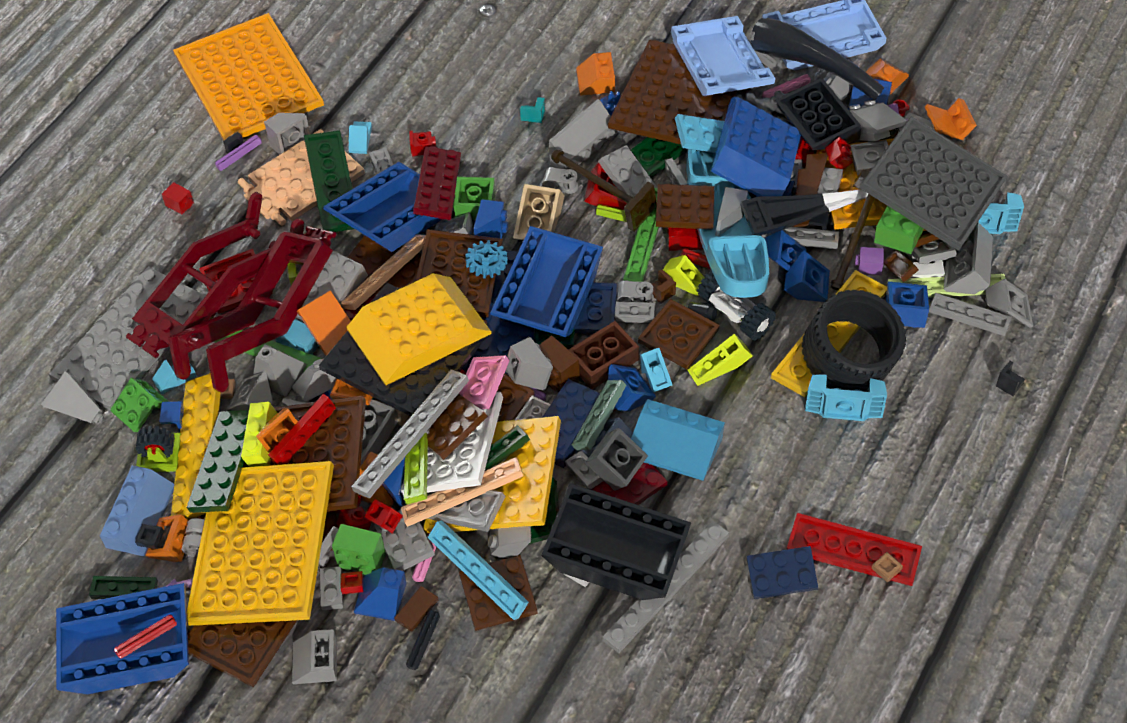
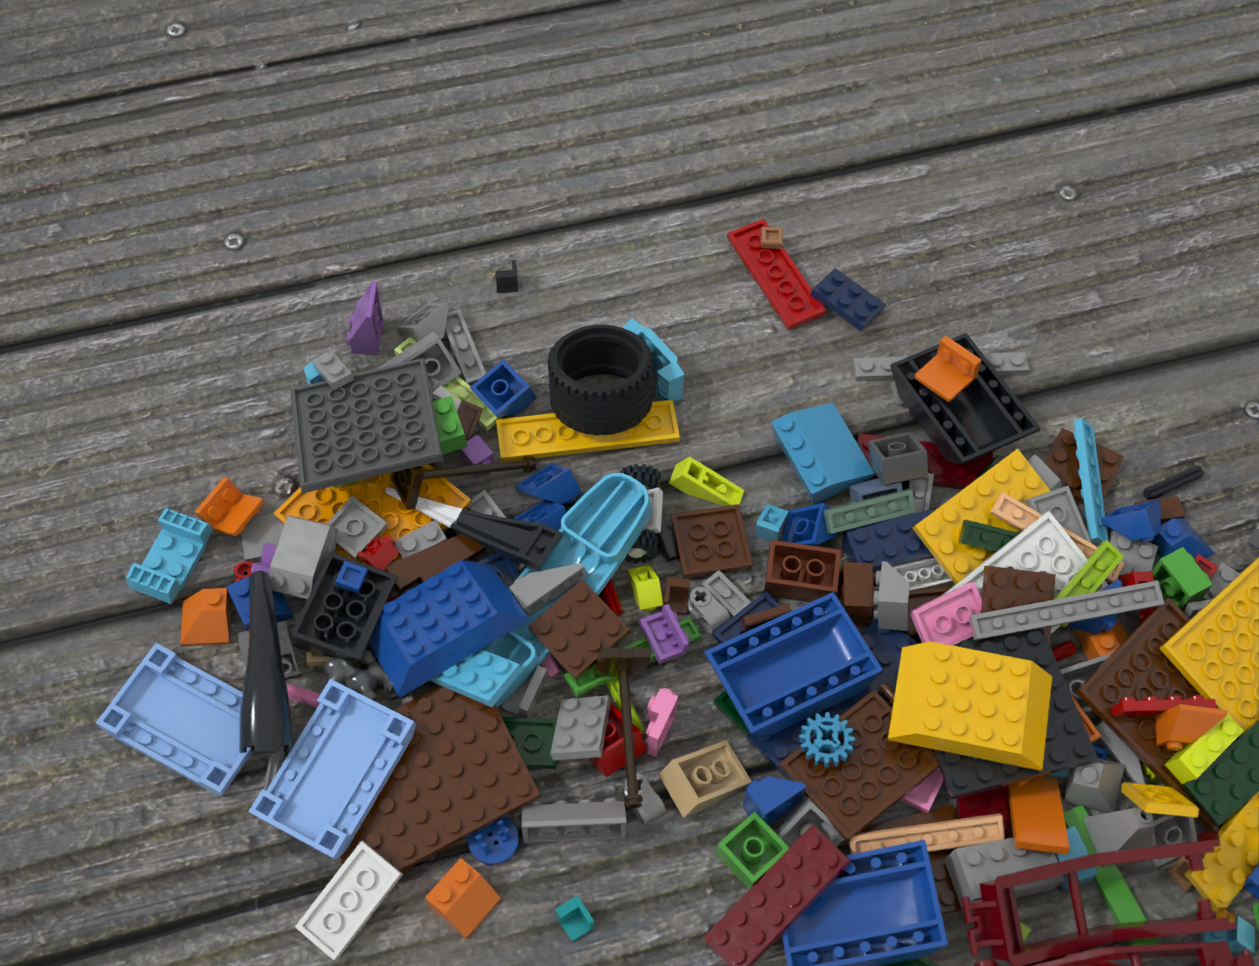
camera: 140 degrees left, 5 degrees up
none -> medium azure plate [126,508,214,604]
none -> white plate [295,841,403,961]
none -> light grey plate [312,351,354,390]
none -> blue plate [335,561,368,593]
none -> medium lavender slope [347,281,384,355]
none -> medium lavender bracket [639,604,689,664]
none -> bright pink plate [645,688,678,757]
none -> reddish brown tile [741,603,791,633]
none -> orange bracket [915,335,981,402]
none -> blue slope [1101,499,1161,542]
none -> yellow tile [1121,782,1199,817]

